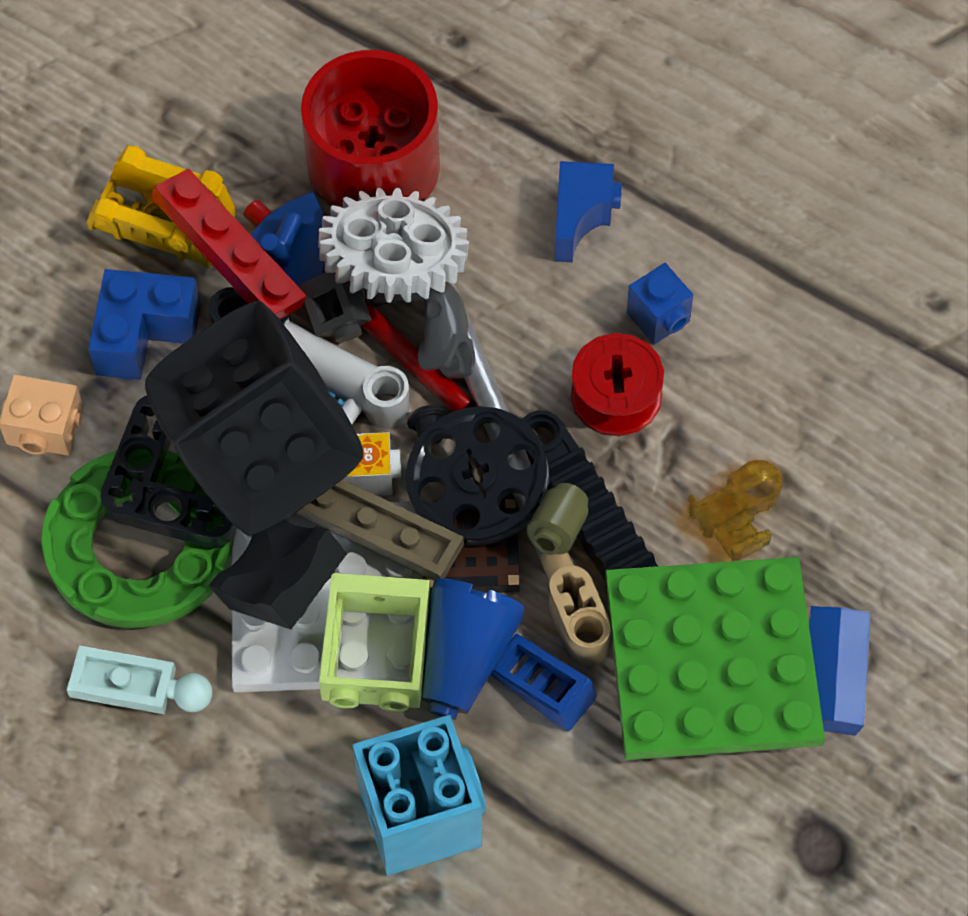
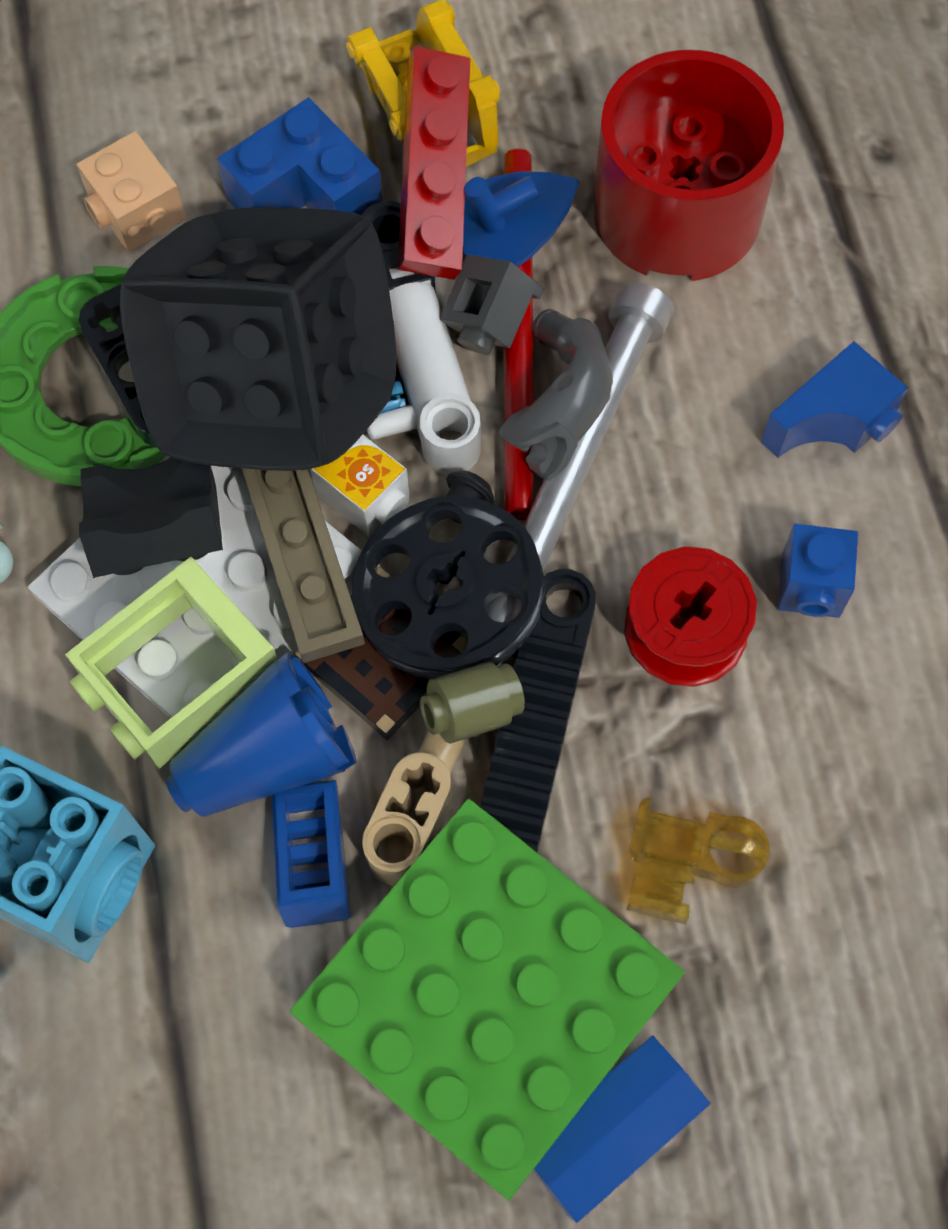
camera: 45 degrees right, 5 degrees up
white gear [318,188,469,303] -> none

